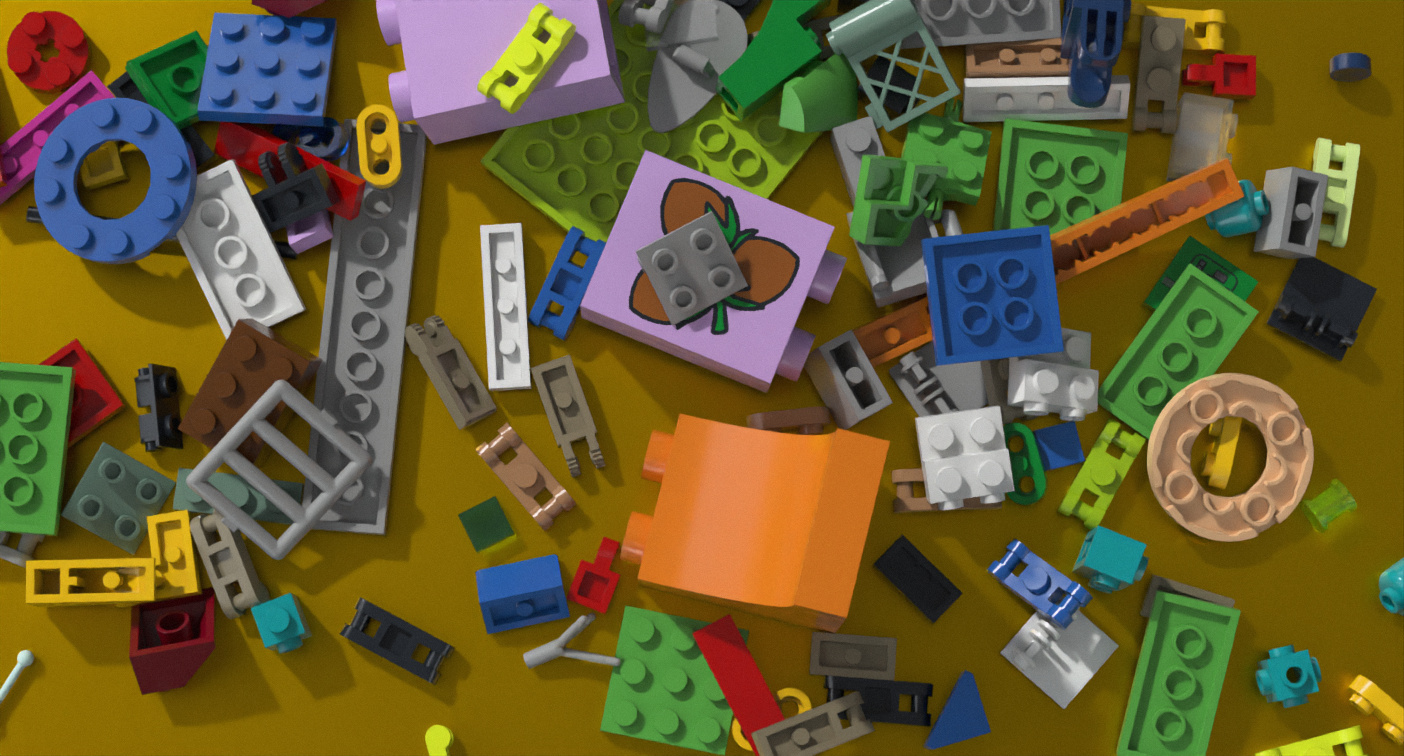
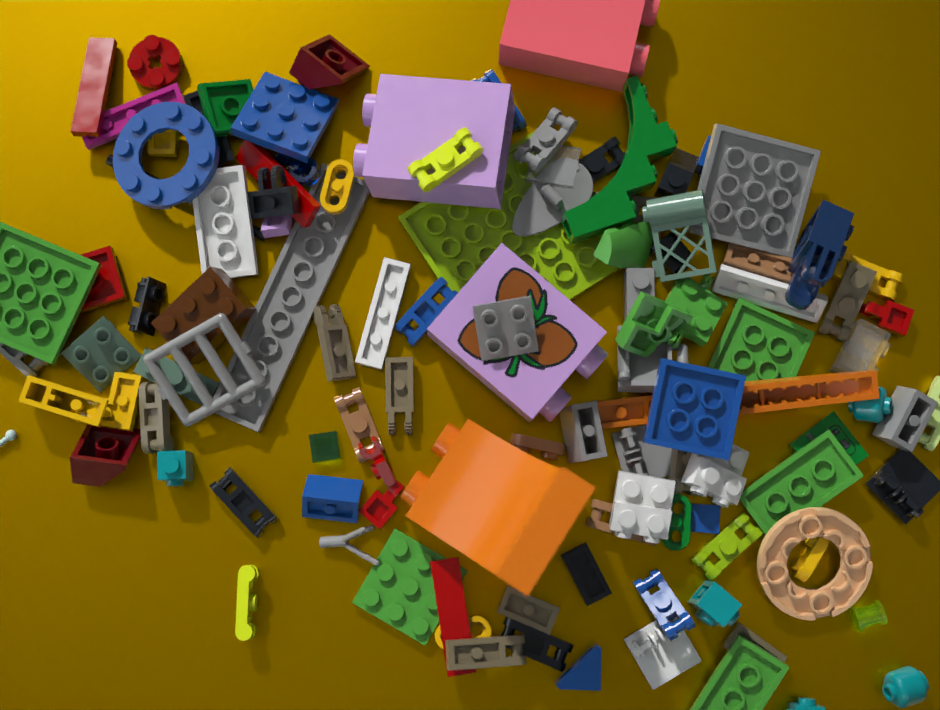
camera: 20 degrees right, 0 degrees up
none -> red plate [358,436,397,487]

